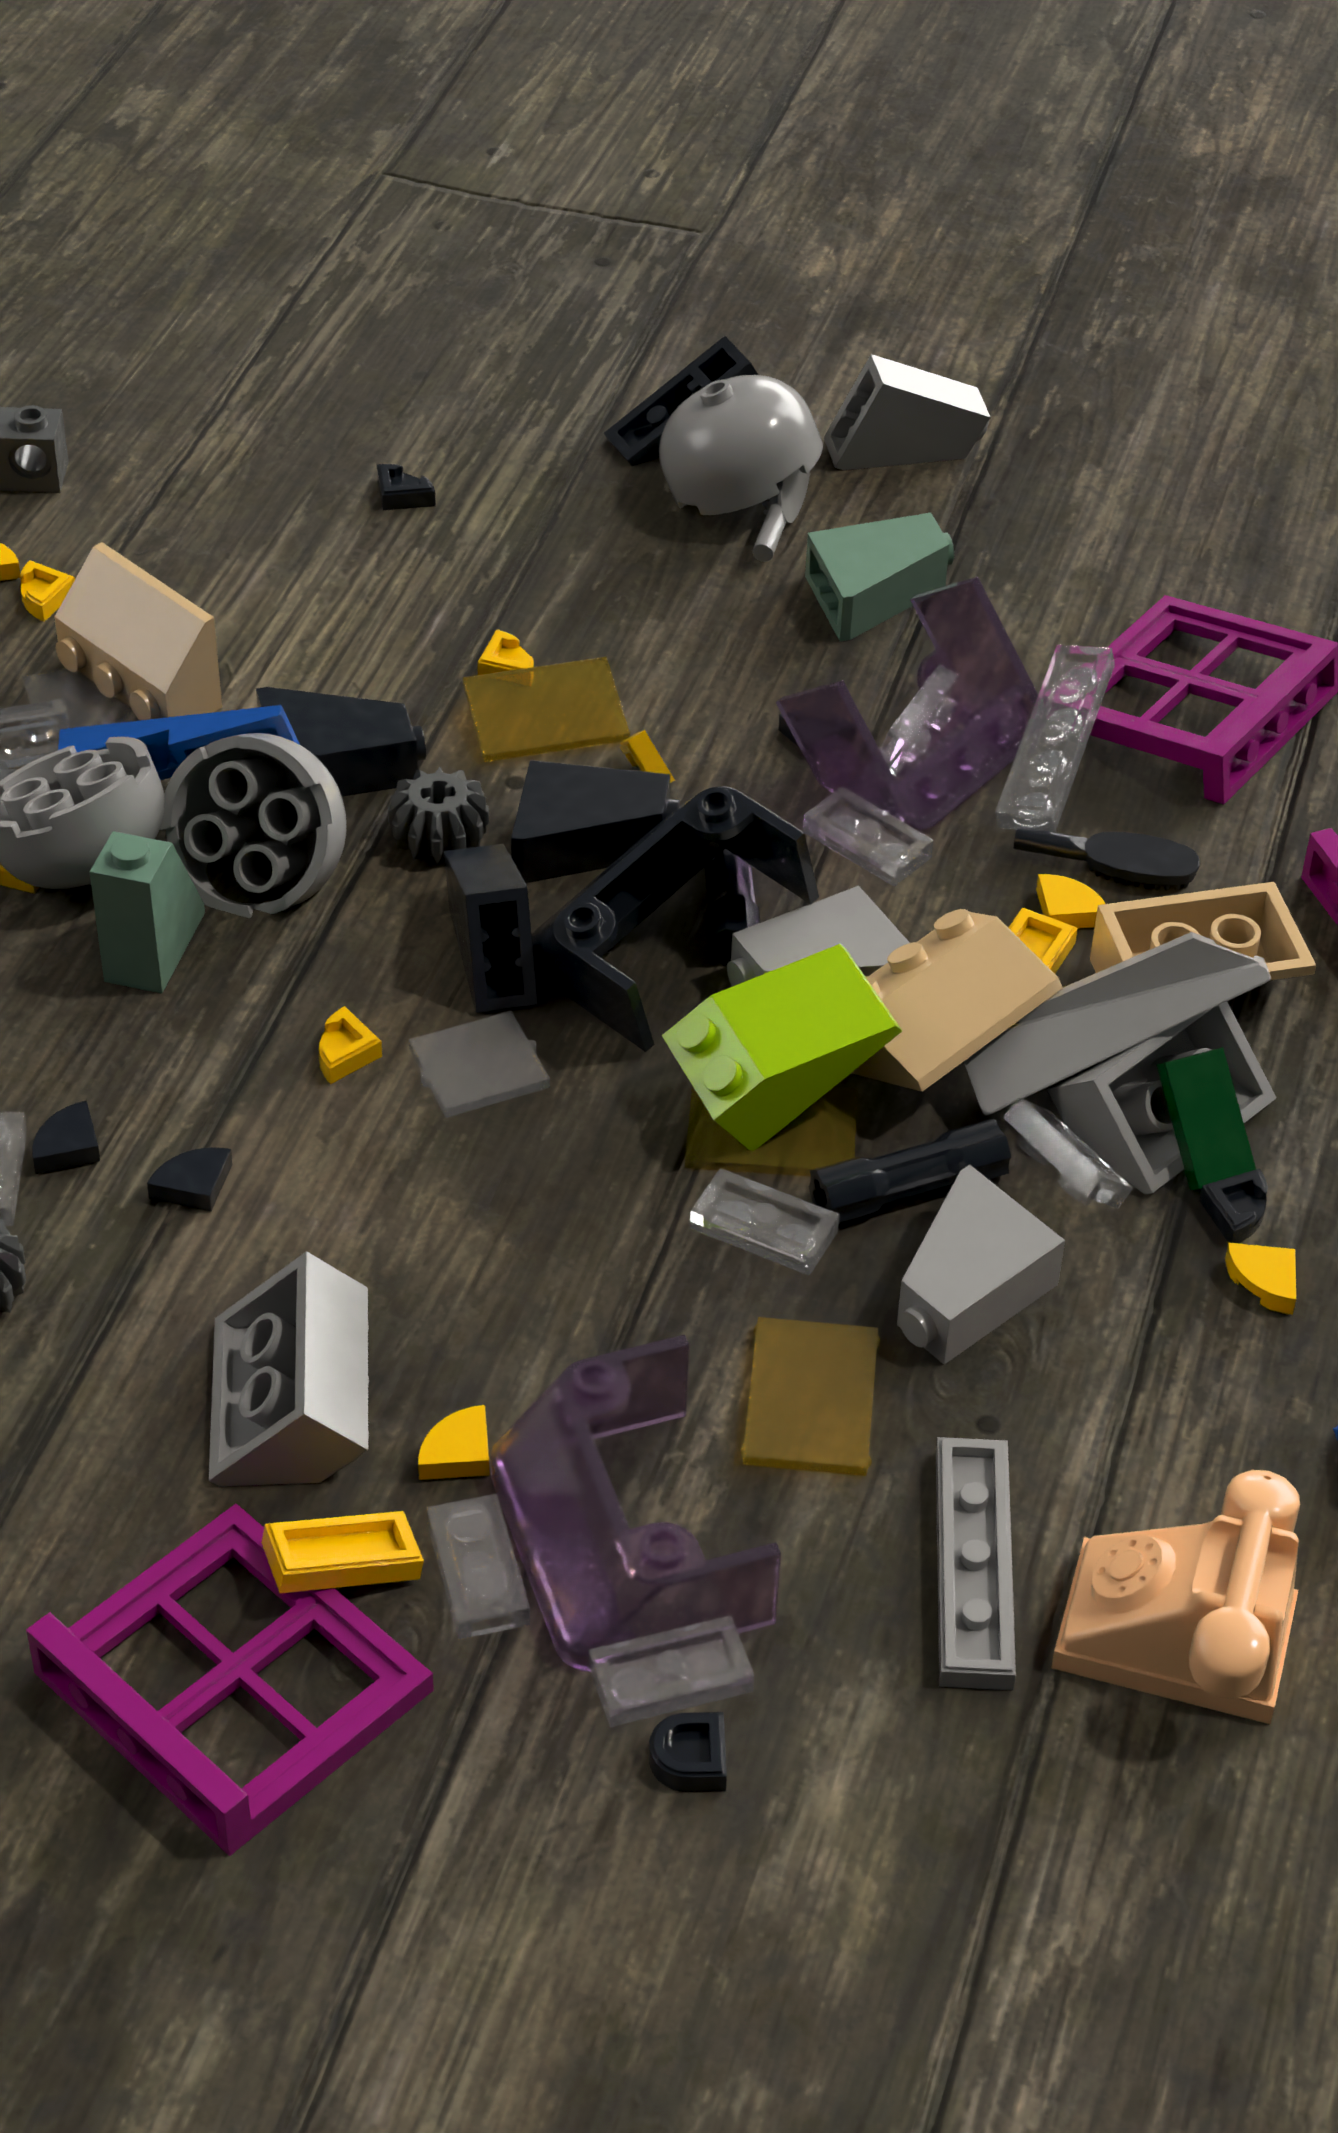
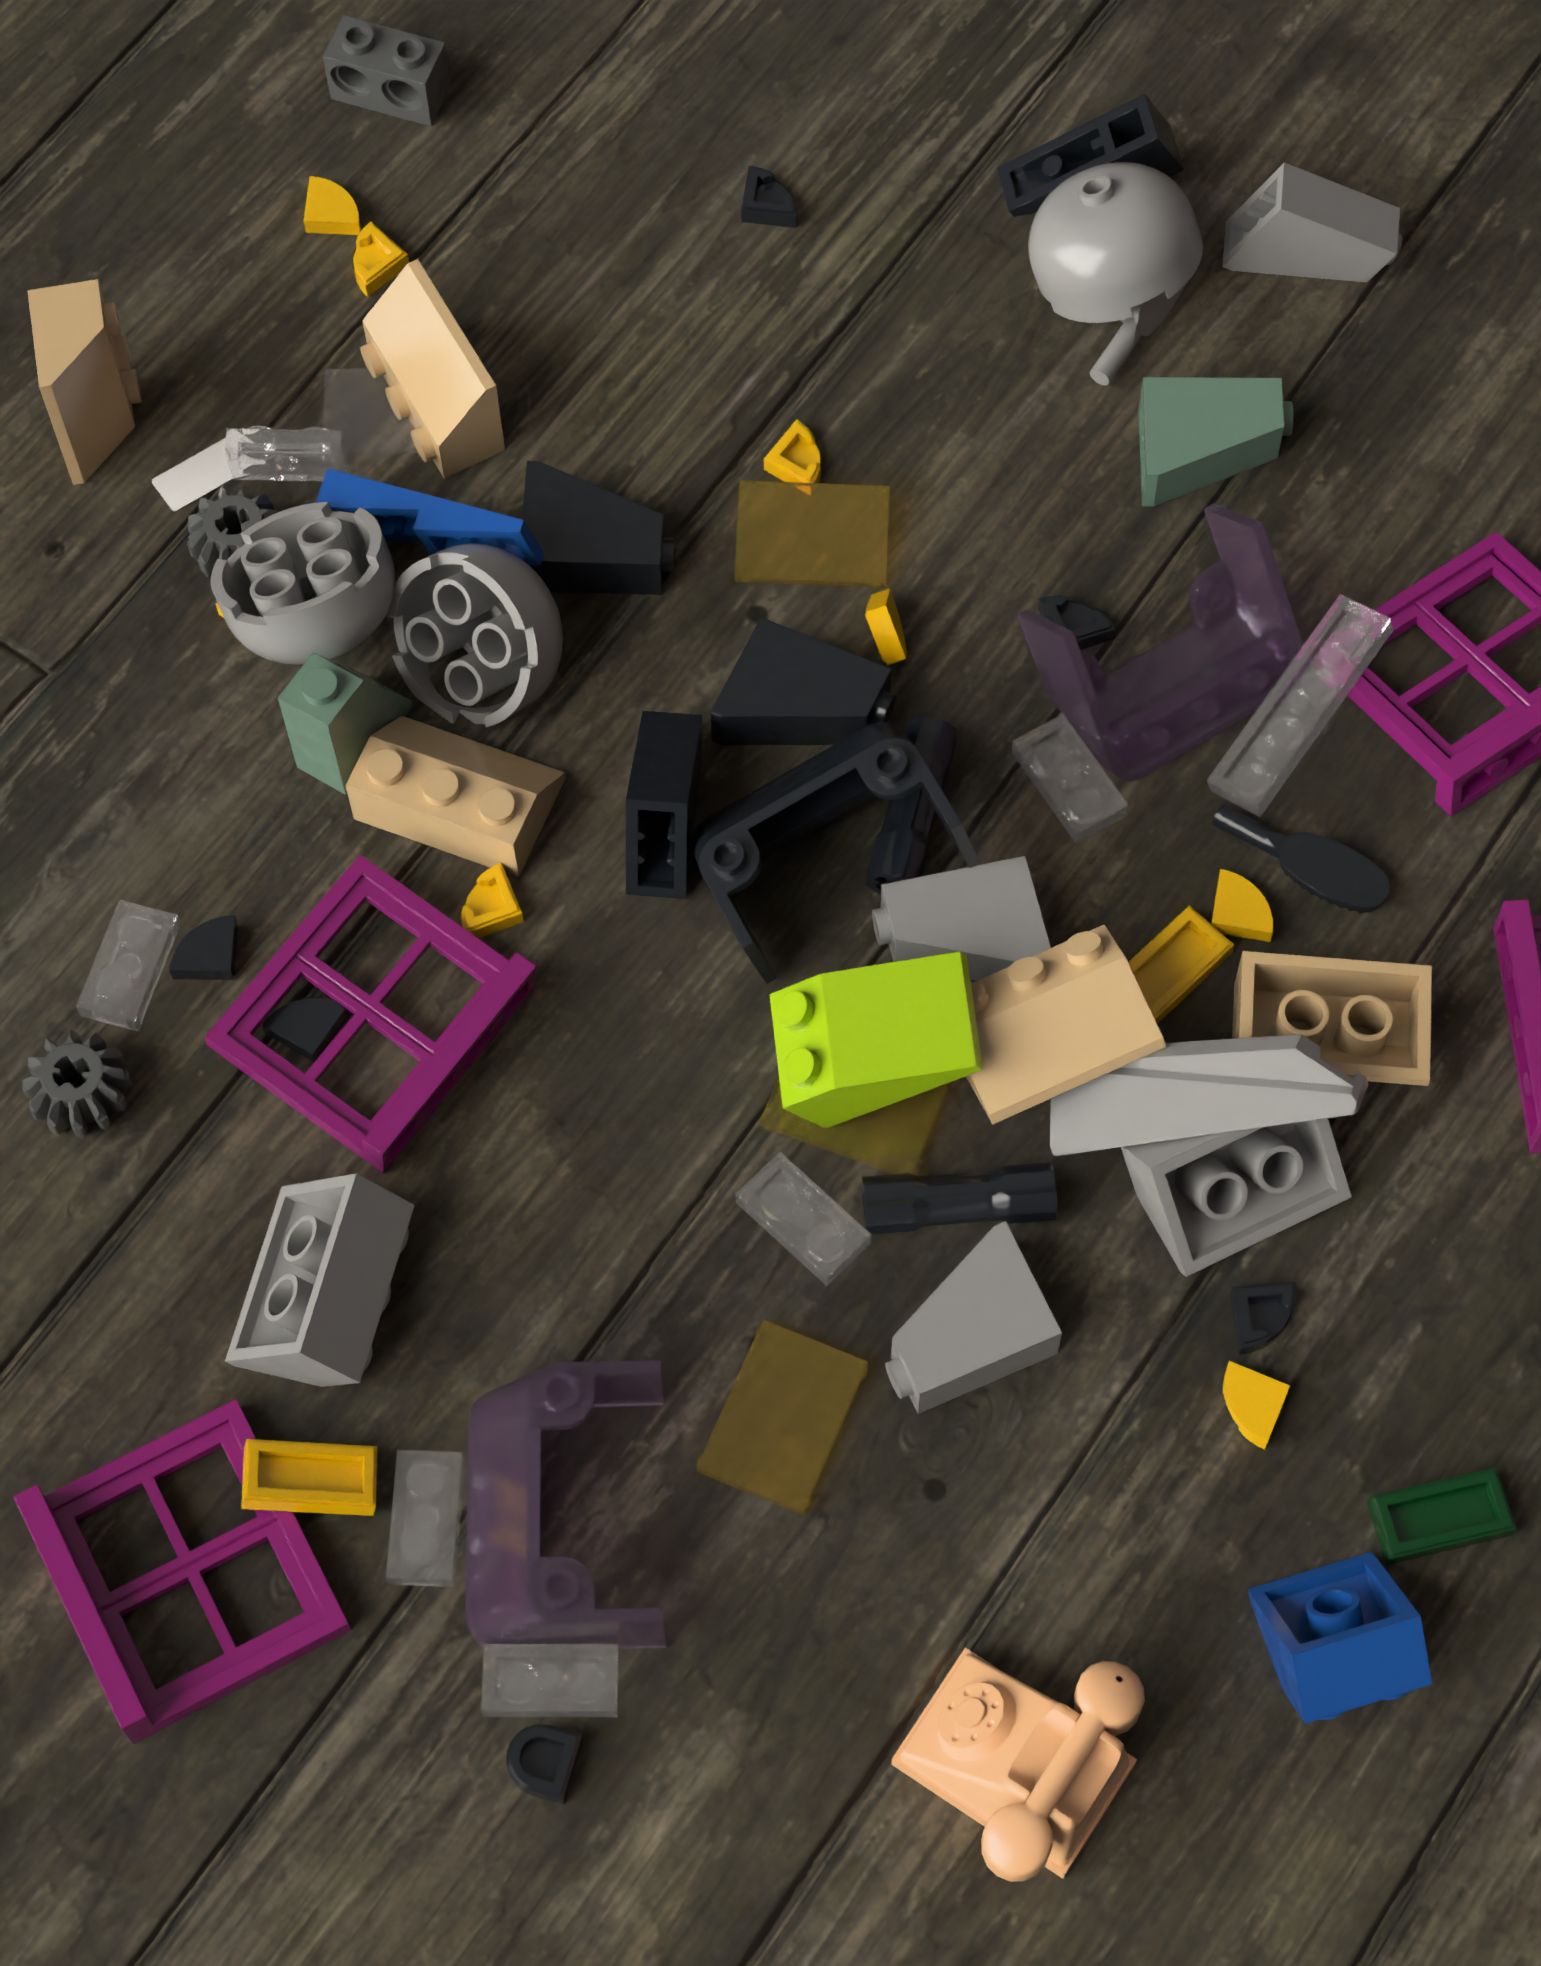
camera: 20 degrees right, 20 degrees up
dark grey gear [388,766,489,864] -> none
clear piece [409,1011,550,1118] -> none
yellow tile [418,1405,490,1480] -> none
clear plate [873,664,959,780] -> none
light grey tile [936,1437,1016,1690] -> none
clear plate [1003,1098,1133,1209] -> none
dark green tile [1156,1047,1256,1190] -> none
none -> magenta window [205,855,536,1174]
none -> tan slope [345,716,566,877]

